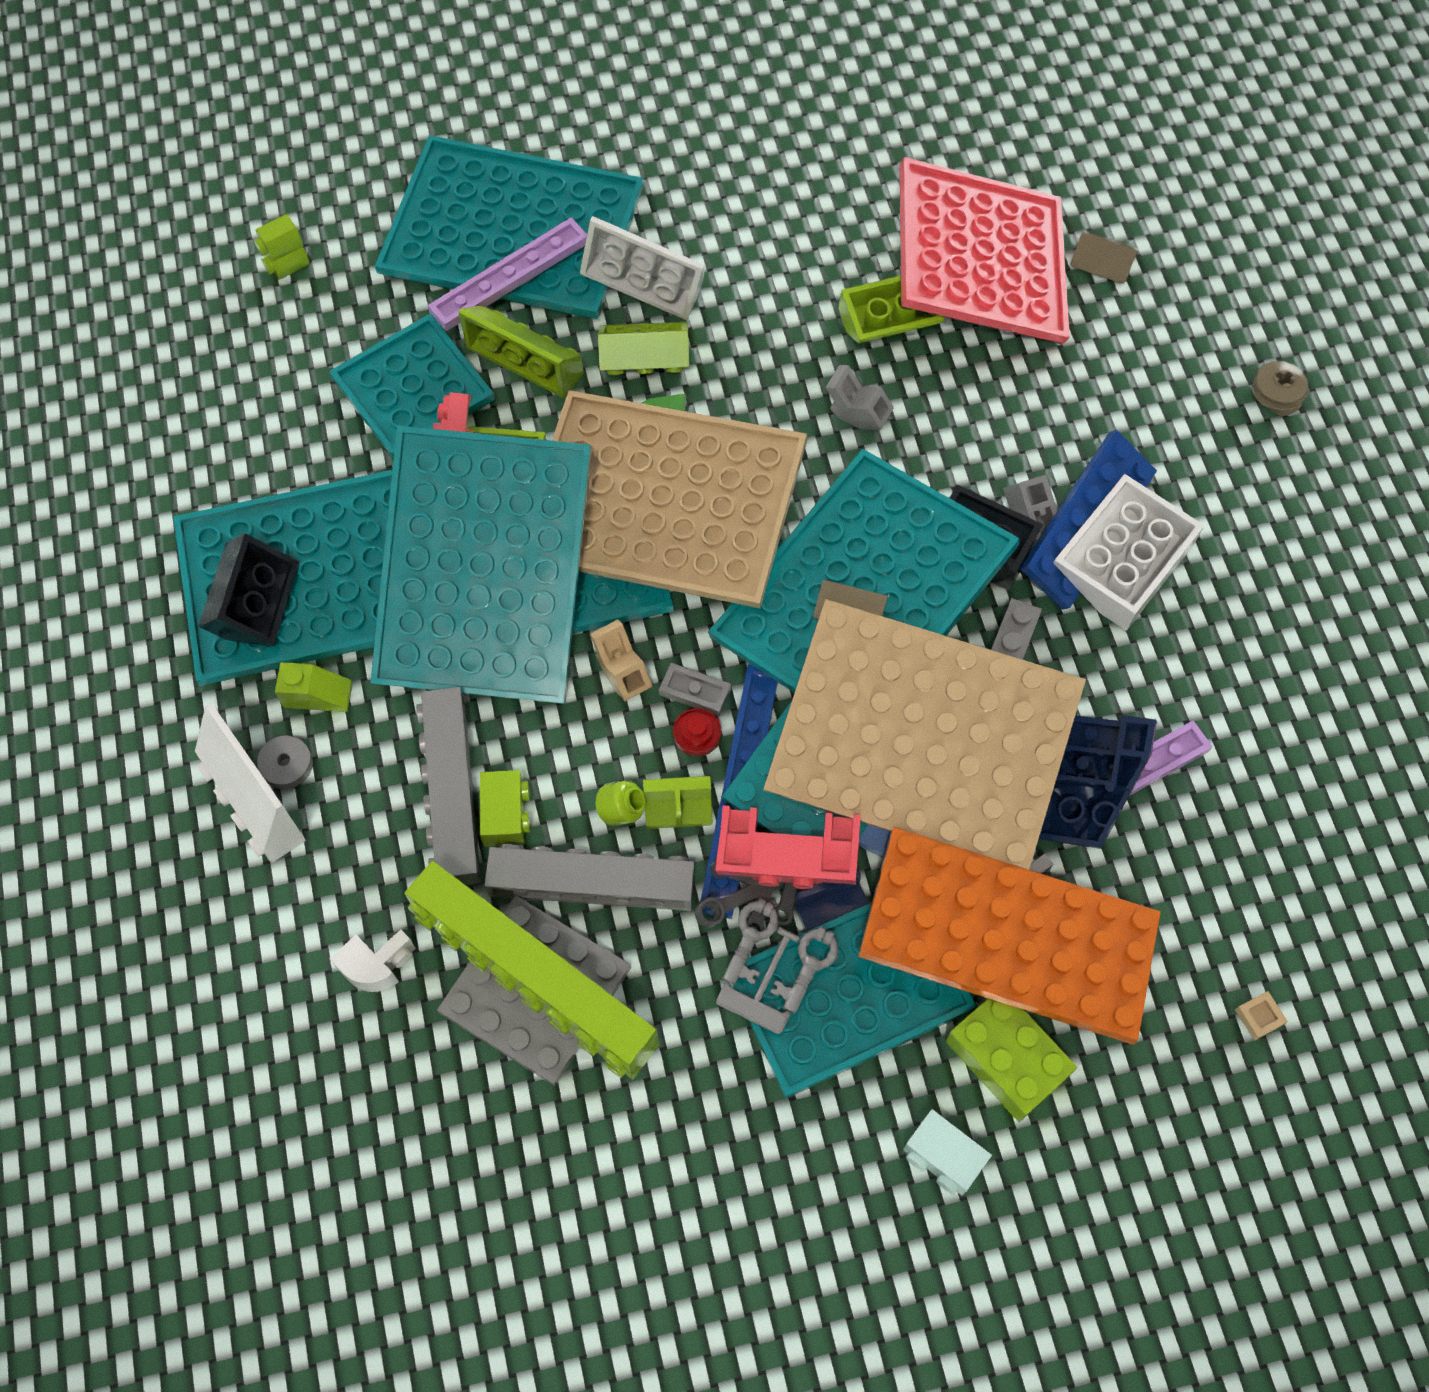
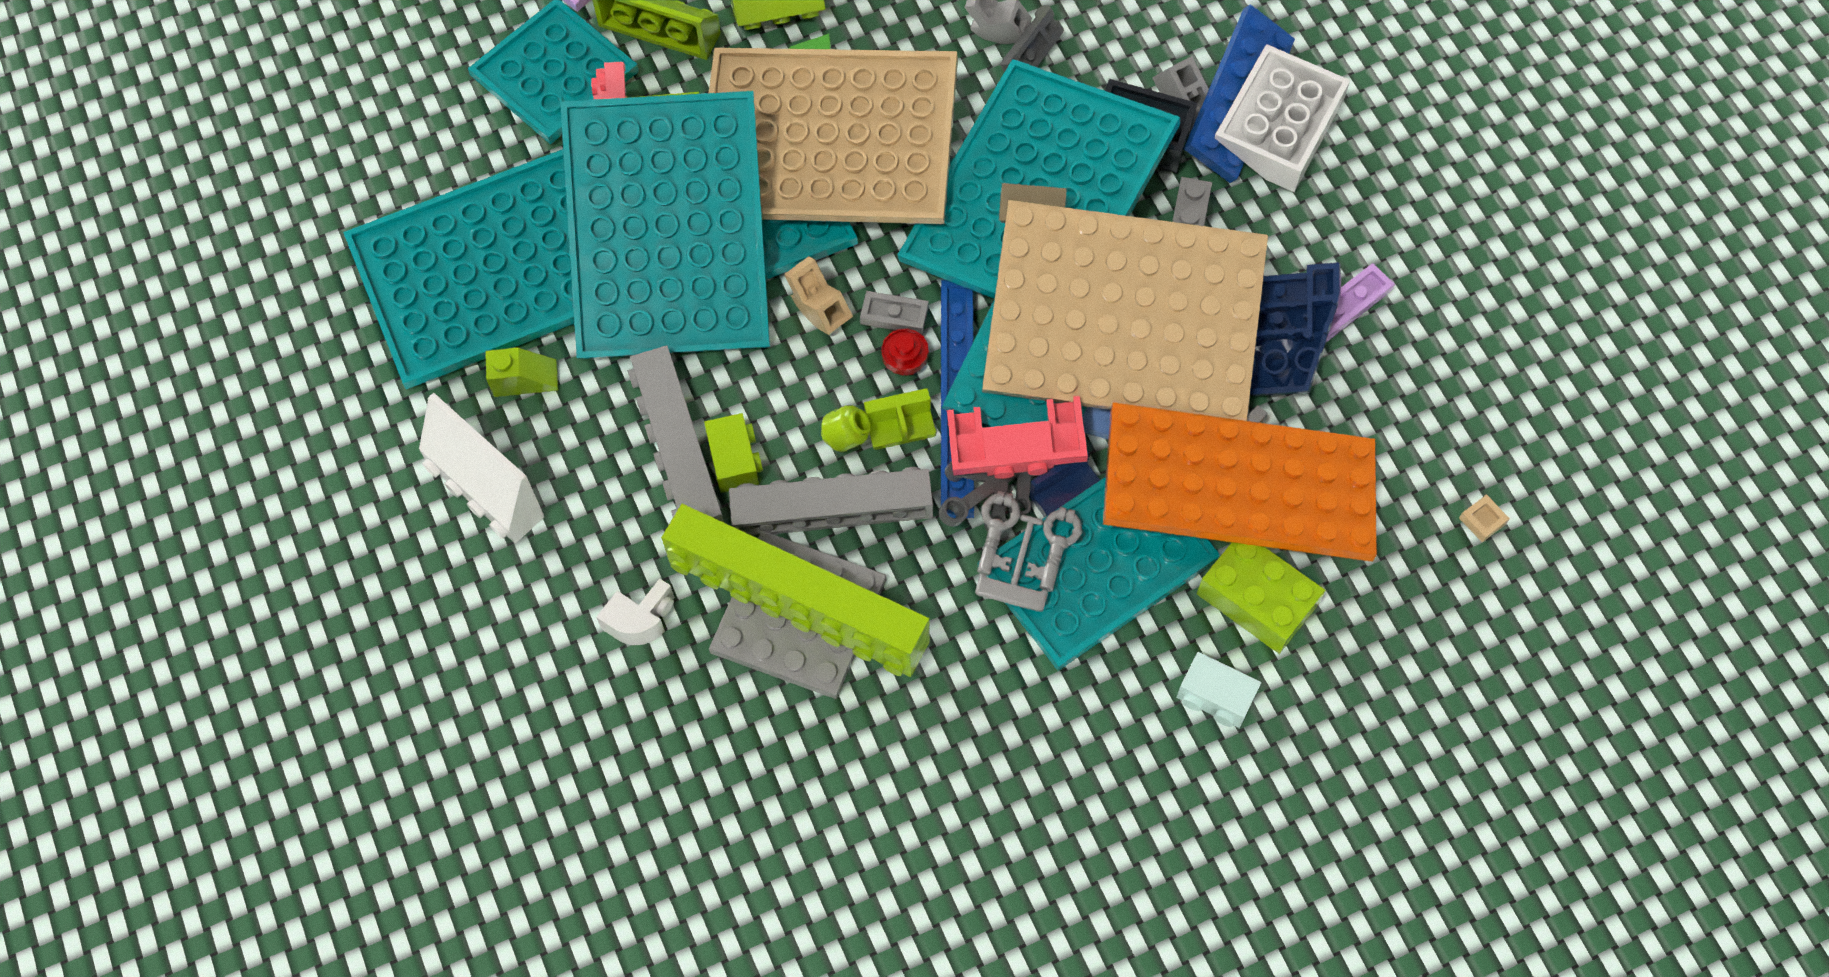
camera: 10 degrees left, 0 degrees up
black slope [198,533,299,647] -> none
light grey piece [257,735,313,789] -> none
none -> dark grey plate [999,5,1064,72]

